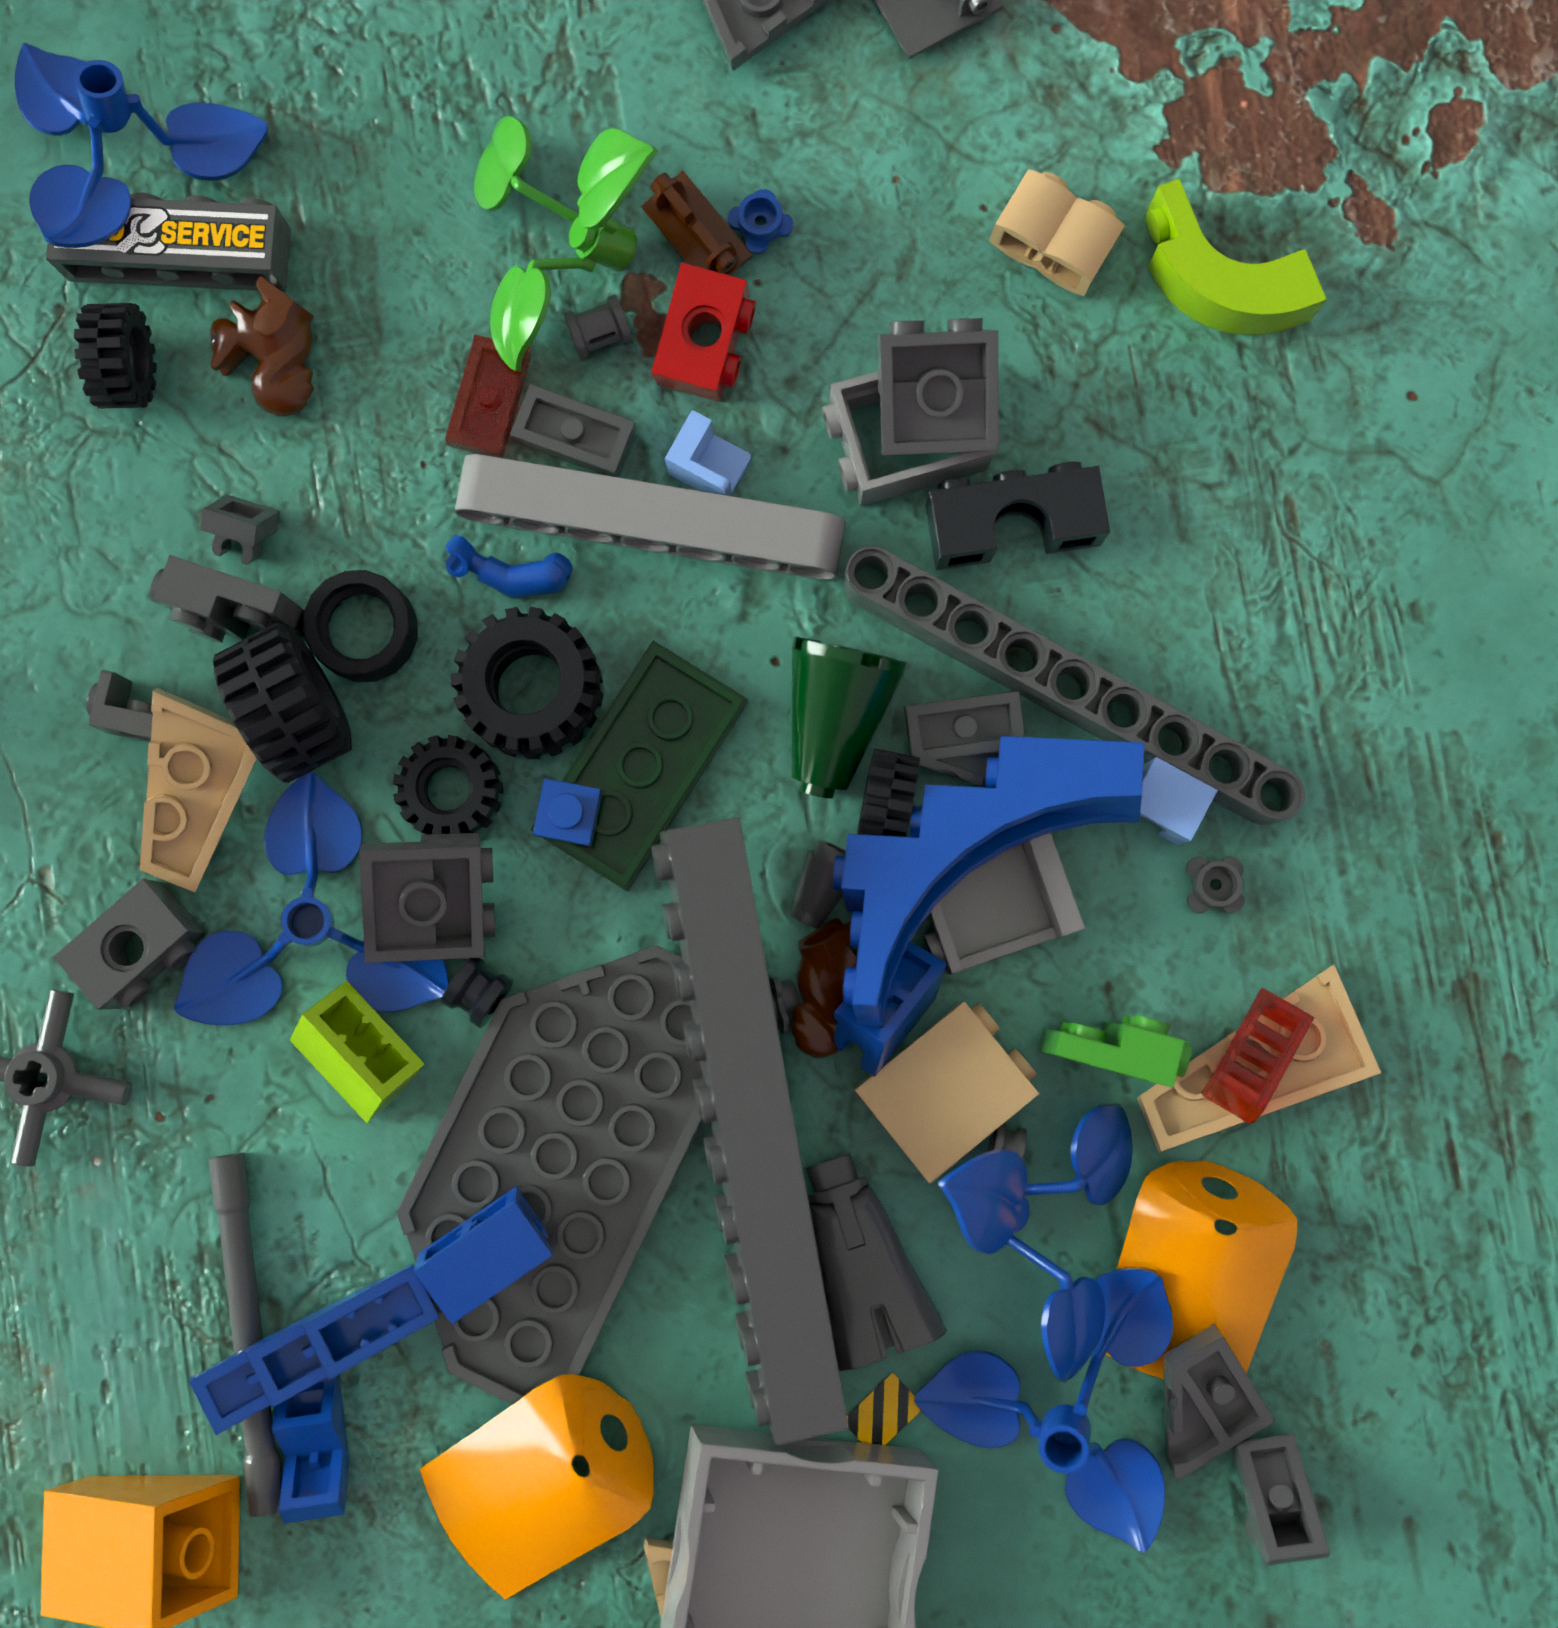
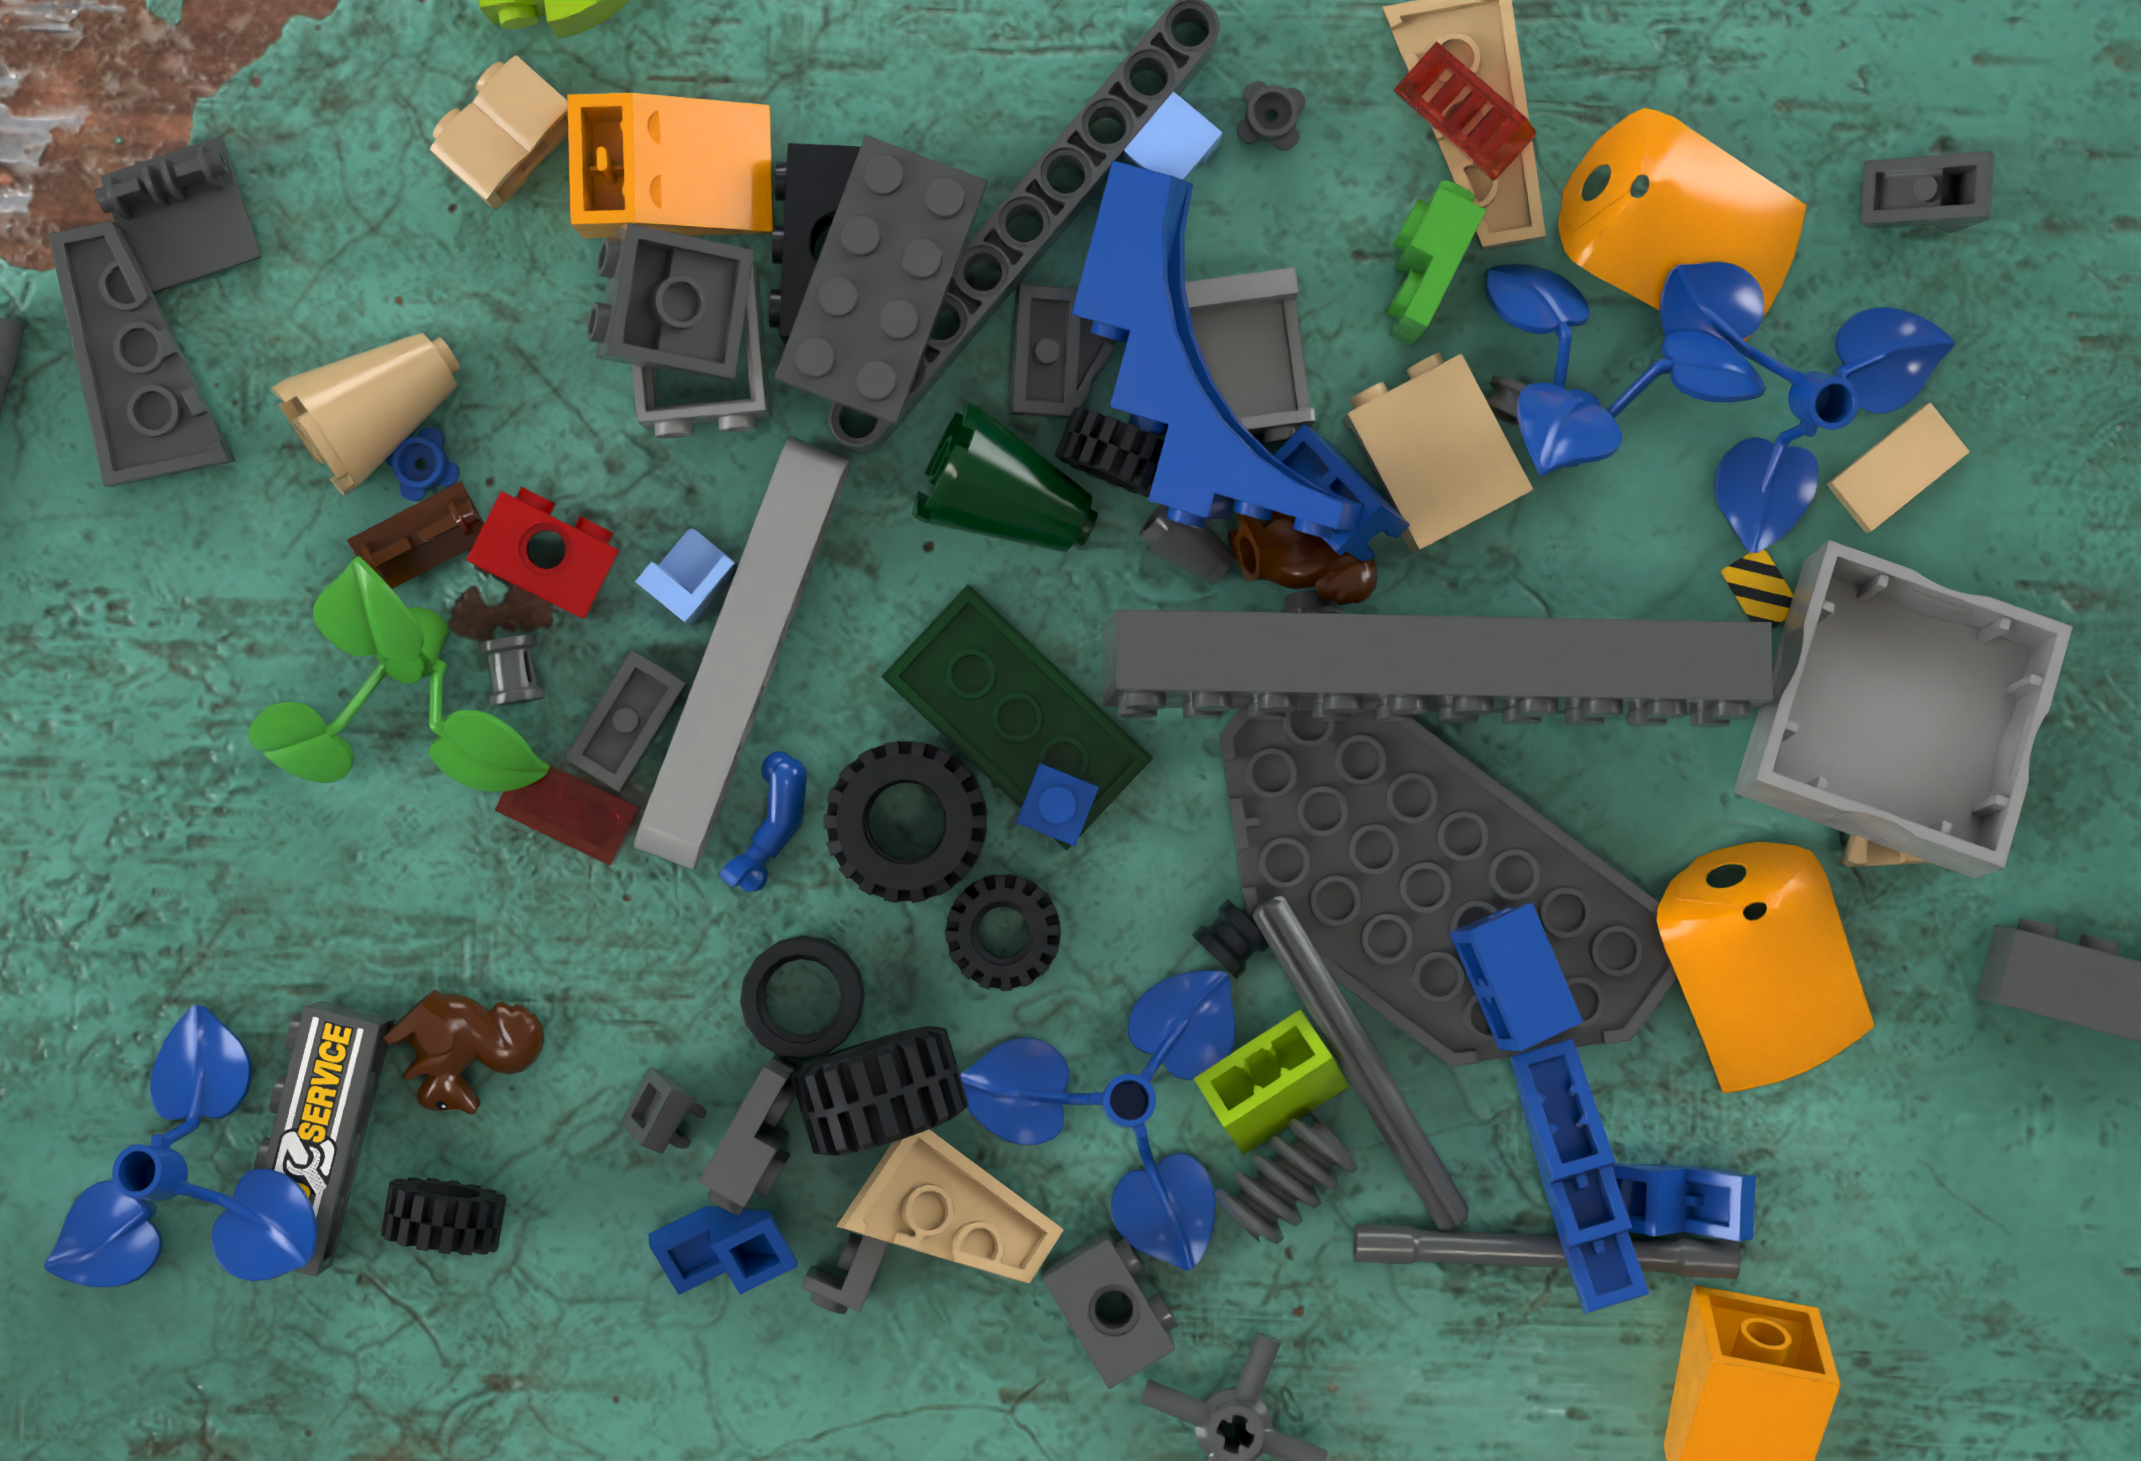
camera: 80 degrees left, 5 degrees up
dark grey plate [359,833,495,963] -> none
dark grey piece [806,1153,947,1371] -> none
dark grey wing [1163,1324,1275,1481] -> none
none -> tan cone [270,332,461,495]
none -> light orange slope [567,93,774,239]
none -> blue slope [648,1206,798,1295]
none -> dark grey plate [774,135,988,426]
none -> dark grey piece [1214,1106,1359,1244]
none -> dark grey axle [1253,896,1469,1231]
none -> tan tile [1826,403,1970,533]

